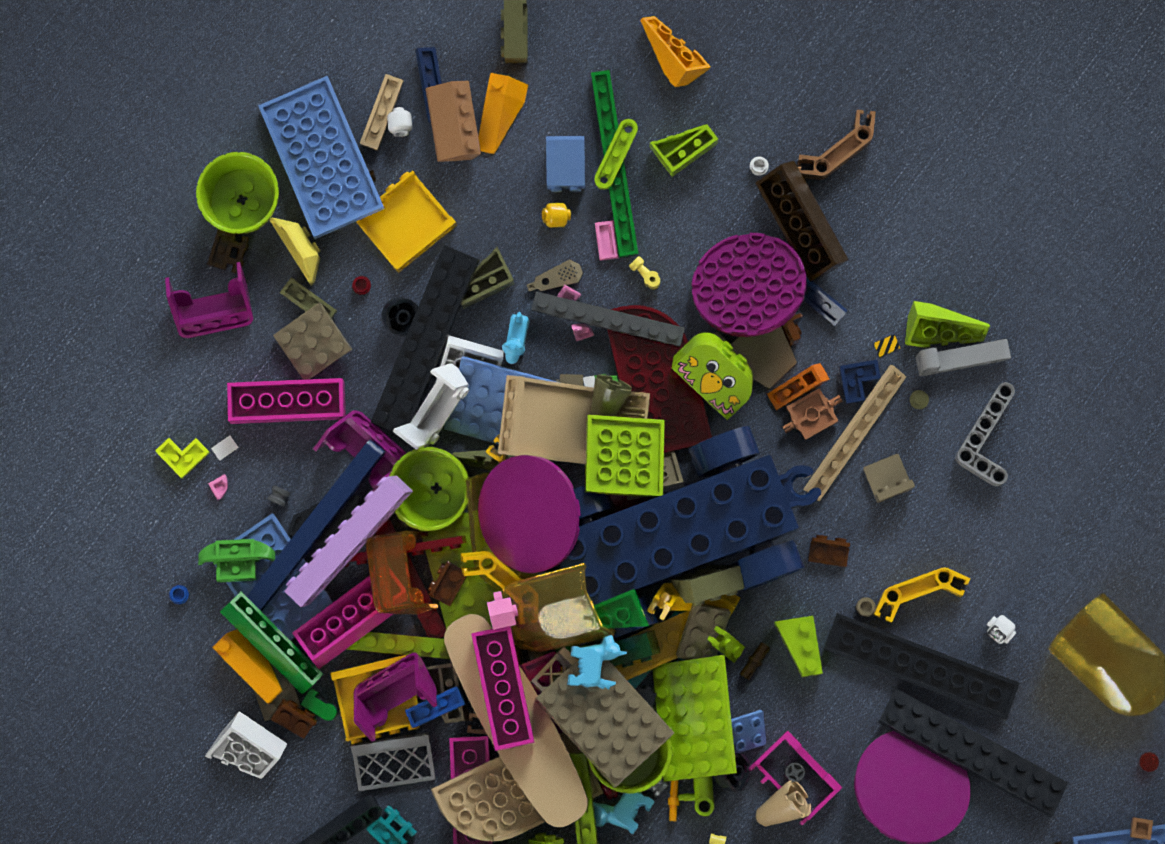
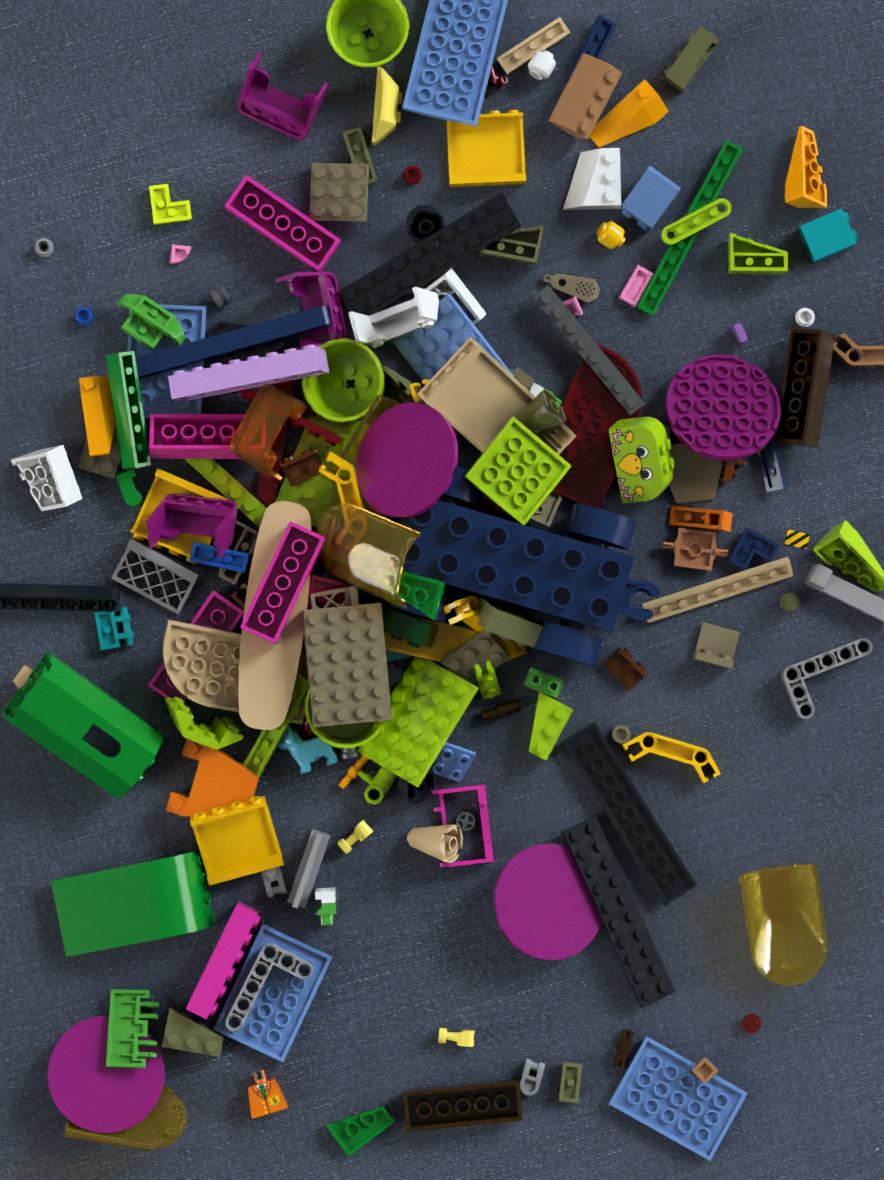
camera: 25 degrees right, 5 degrees up
dark brown plate [207,229,250,274] -> none
white sticker [211,435,239,460] -> none
reddish brown bracket [271,698,317,739] -> none
bright pink brick [487,591,518,630] -> none
medium azure animal [502,312,530,364] -> none
medium azure animal [567,635,627,690] -> none
bright pink tile [571,324,594,342] -> none
light yellow leg [629,256,660,290] -> none
white head [987,615,1016,644] -> none
none -> light grey plate [34,238,54,257]
none -> dark red arm [488,64,508,88]
none -> bright green hips [524,668,564,699]
none -> white wedge [563,148,621,210]
none -> medium lavender tile [732,323,748,345]
none -> teal brick [798,208,858,264]

